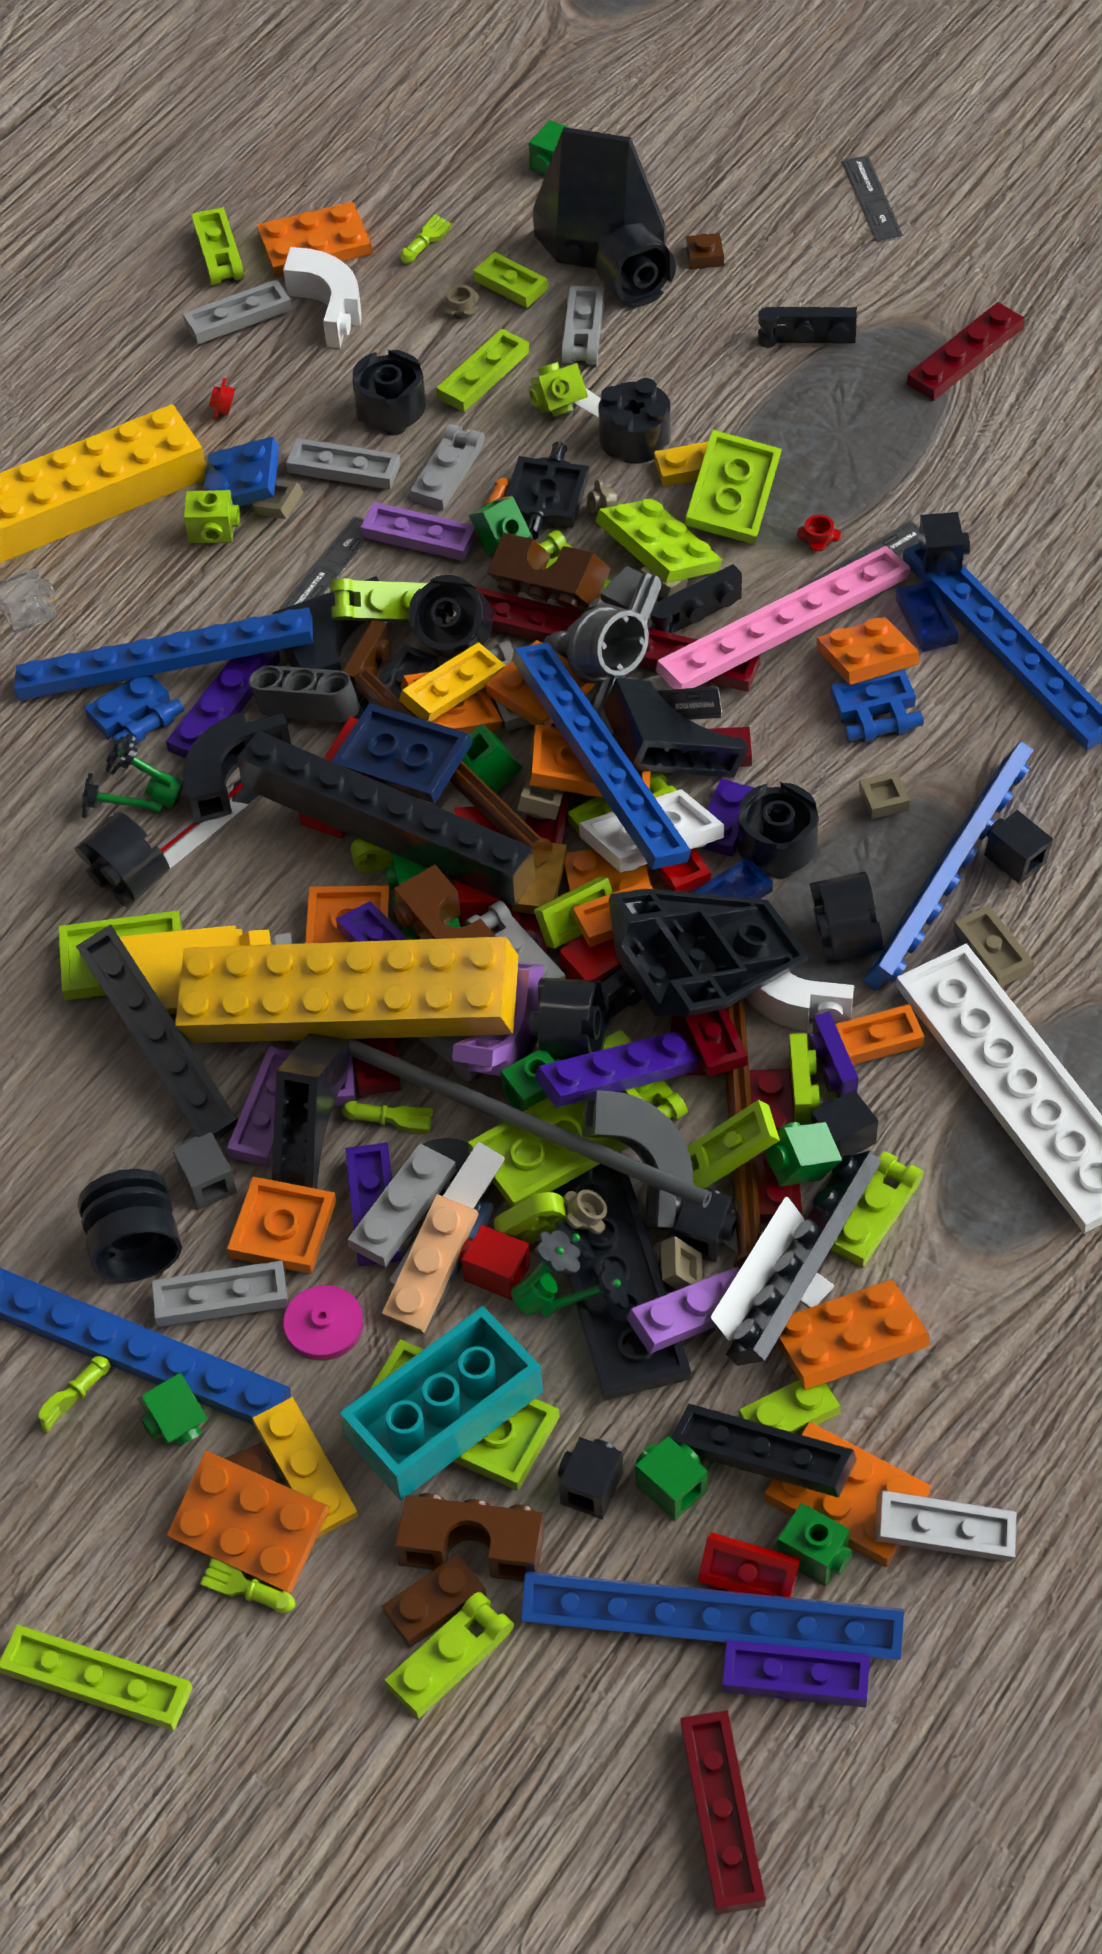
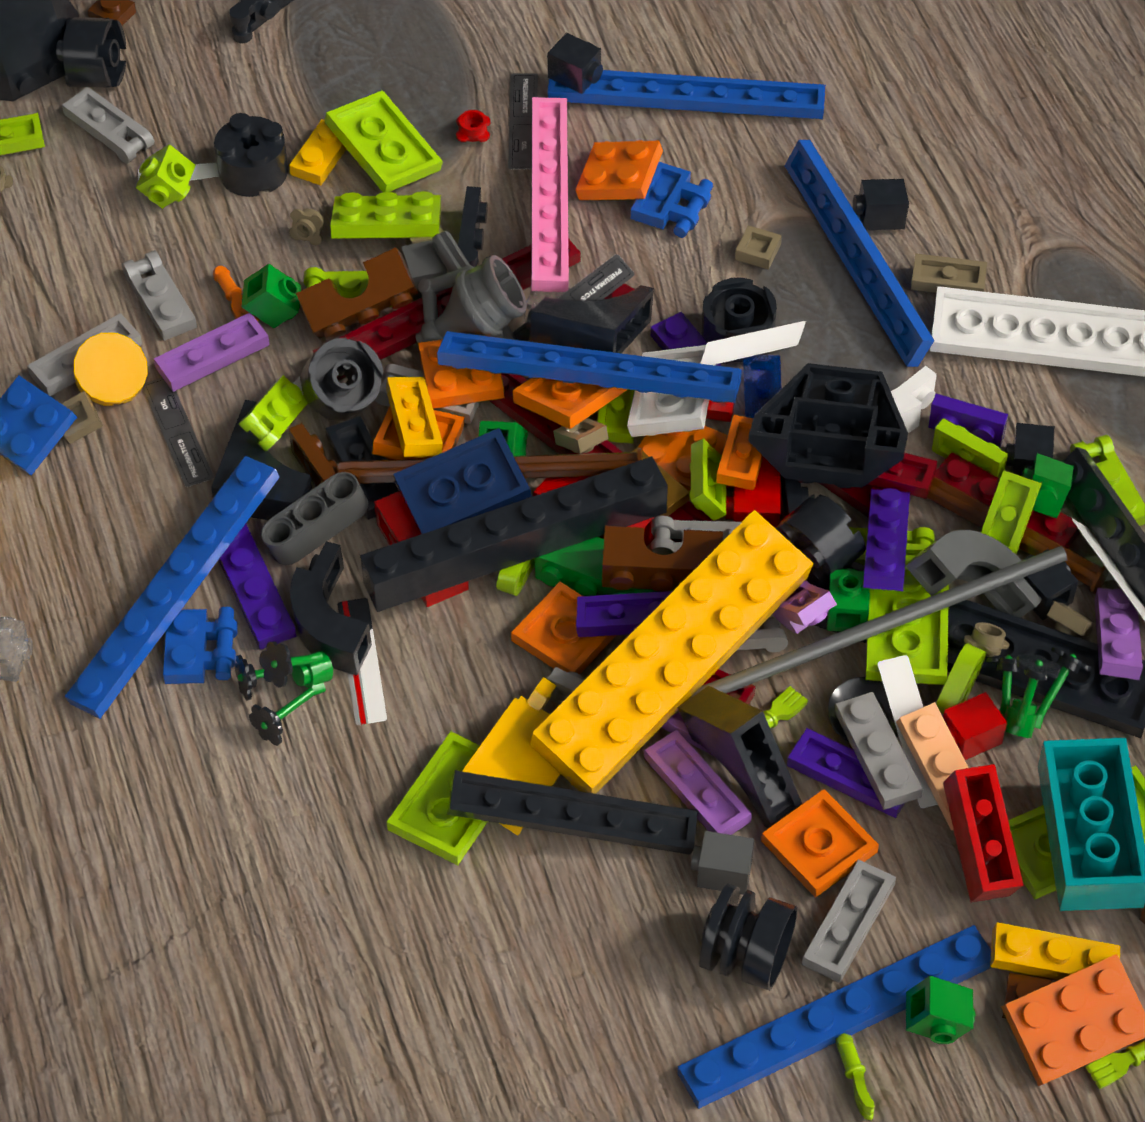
camera: 55 degrees left, 0 degrees up
black brick [74,812,170,908] -> none
lime brick [184,490,240,543] -> none
dark pink piece [283,1285,363,1360] -> none
black brick [352,350,426,435] -> none
lime plate [436,328,530,412] -> none
black plate [505,442,589,540] -> none
black brick [809,871,884,963] -> none
orange plate [835,1004,925,1065] -> none
clear blue plate [896,580,959,652] -> none
none -> yellow tile [73,333,148,406]
none -> white sticker [700,321,806,365]
none -> red brick [943,764,1024,903]

